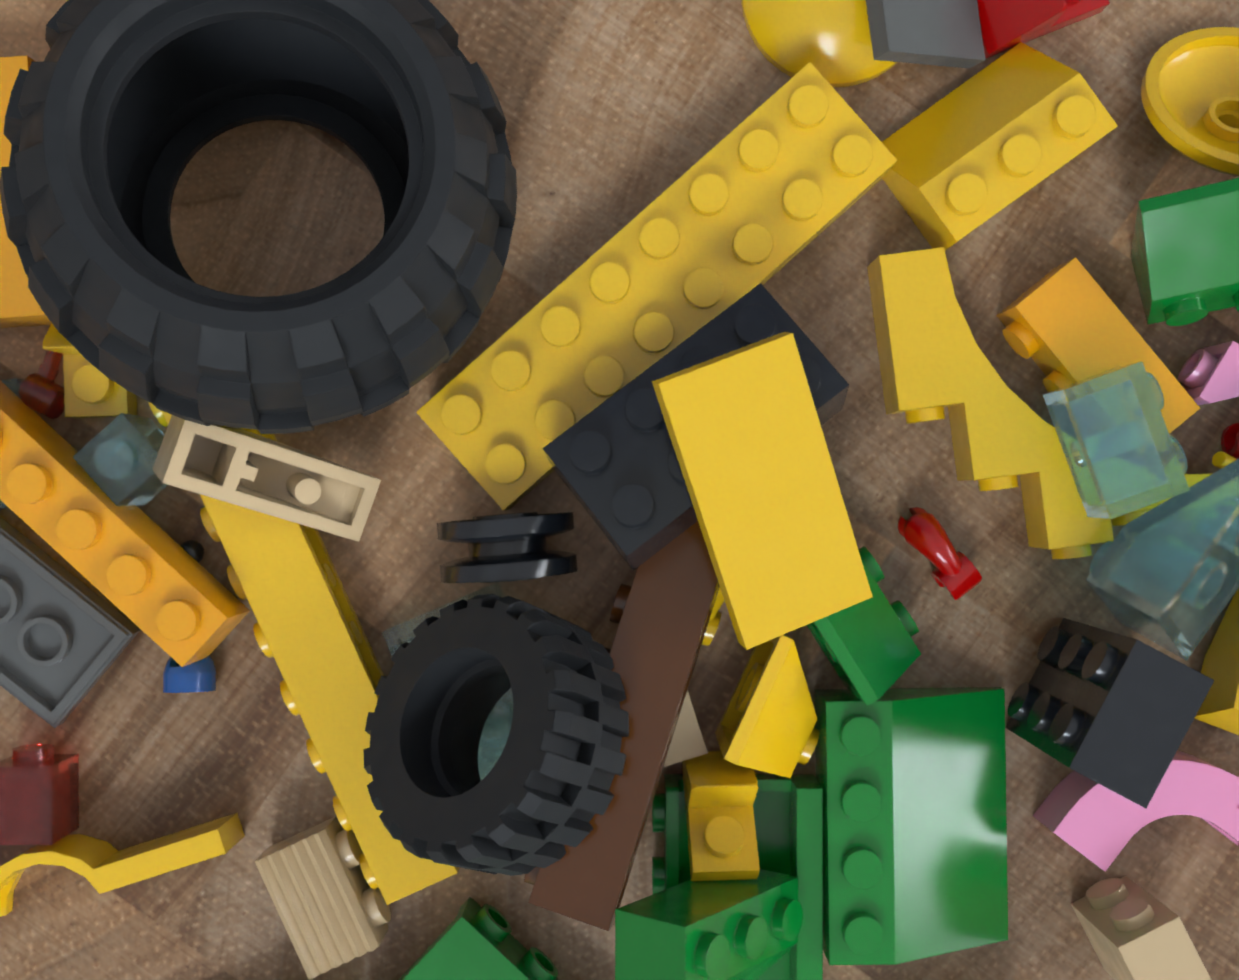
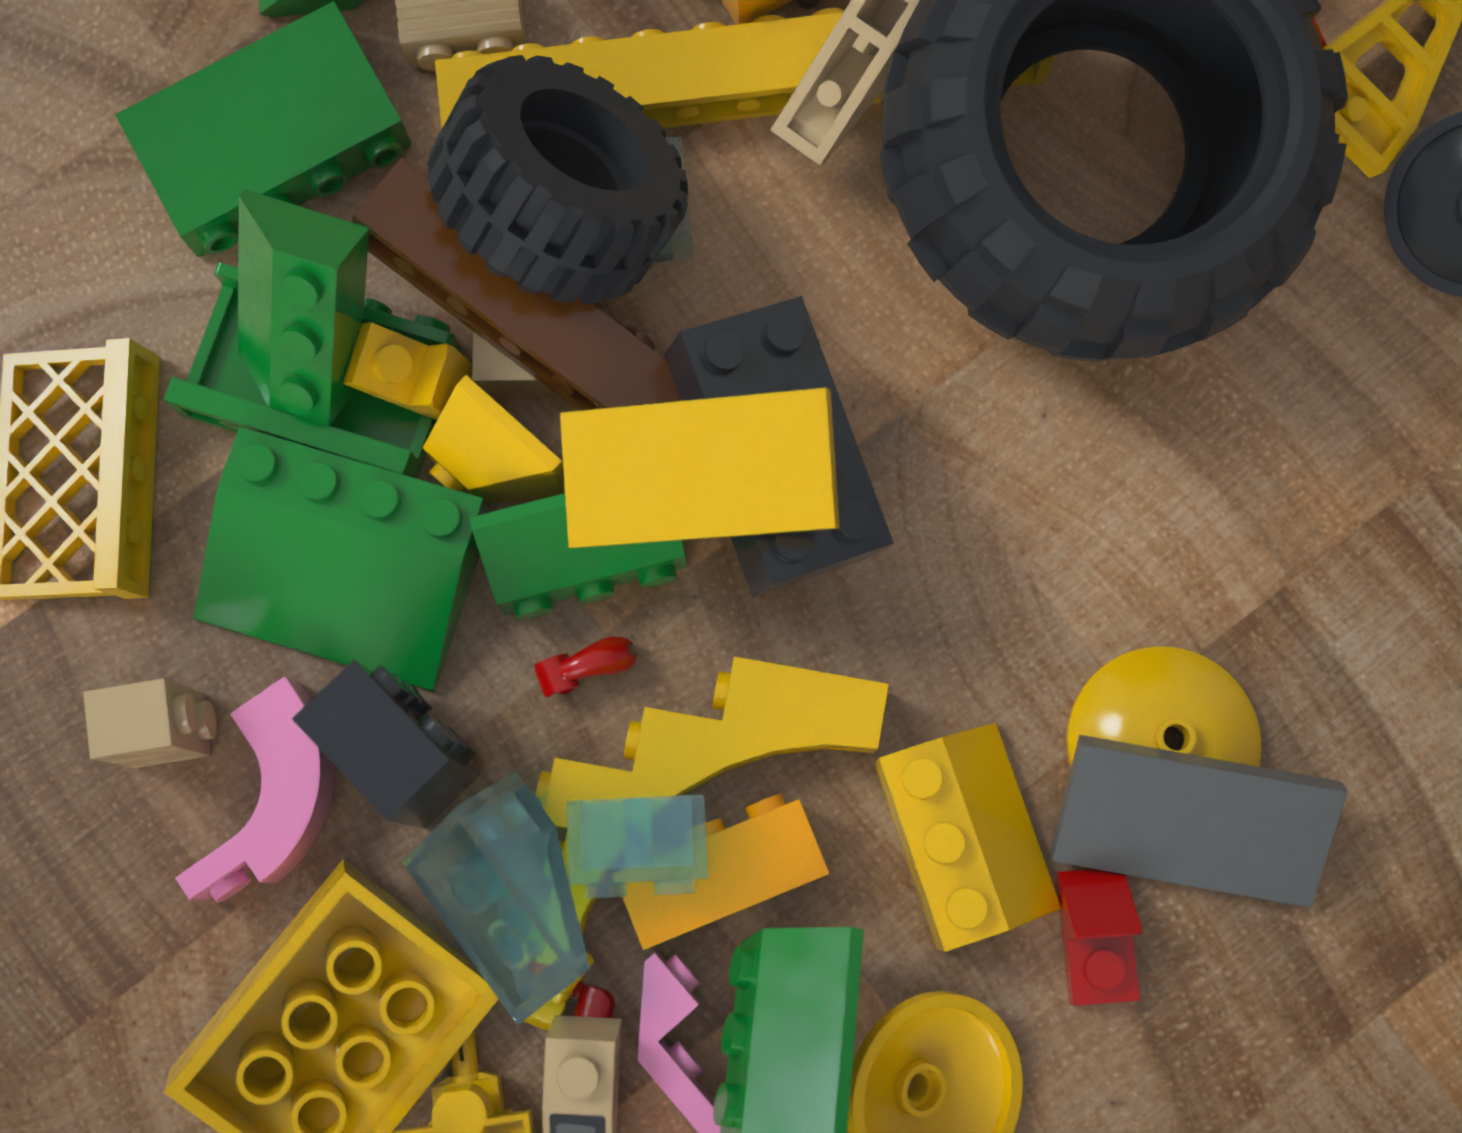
camera: 100 degrees right, 10 degrees down
yellow brick [416,62,897,511] -> none
black wheel [437,512,578,583] -> none

